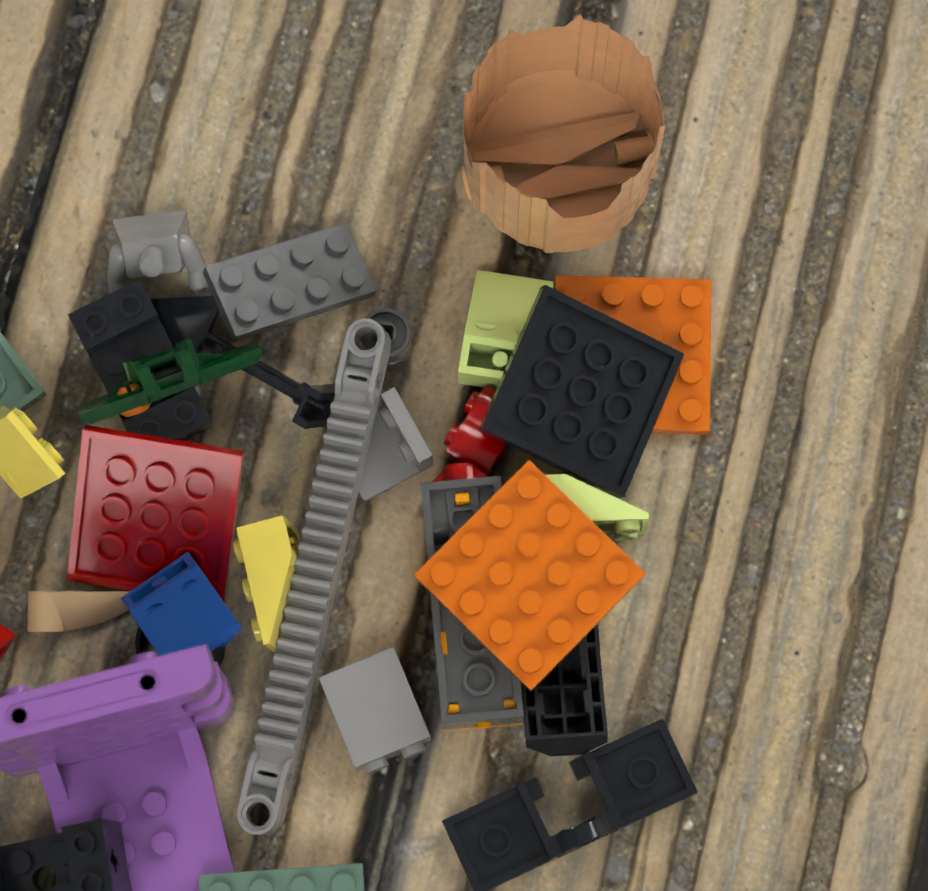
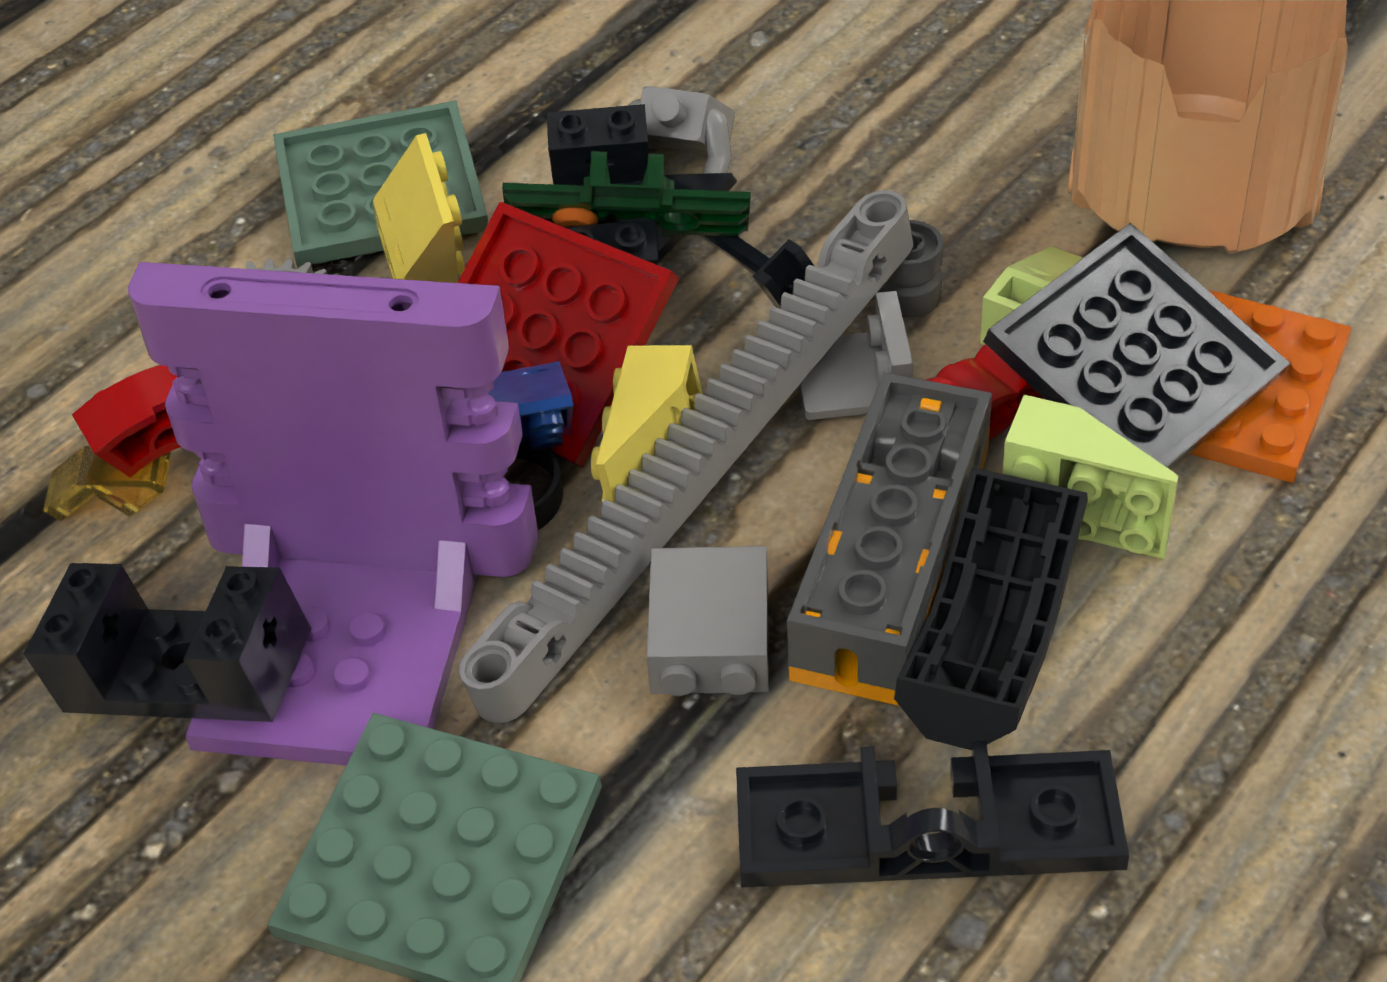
camera: 25 degrees right, 30 degrees down
dark grey plate [203,222,377,342] -> none
orange plate [414,460,646,692] -> none

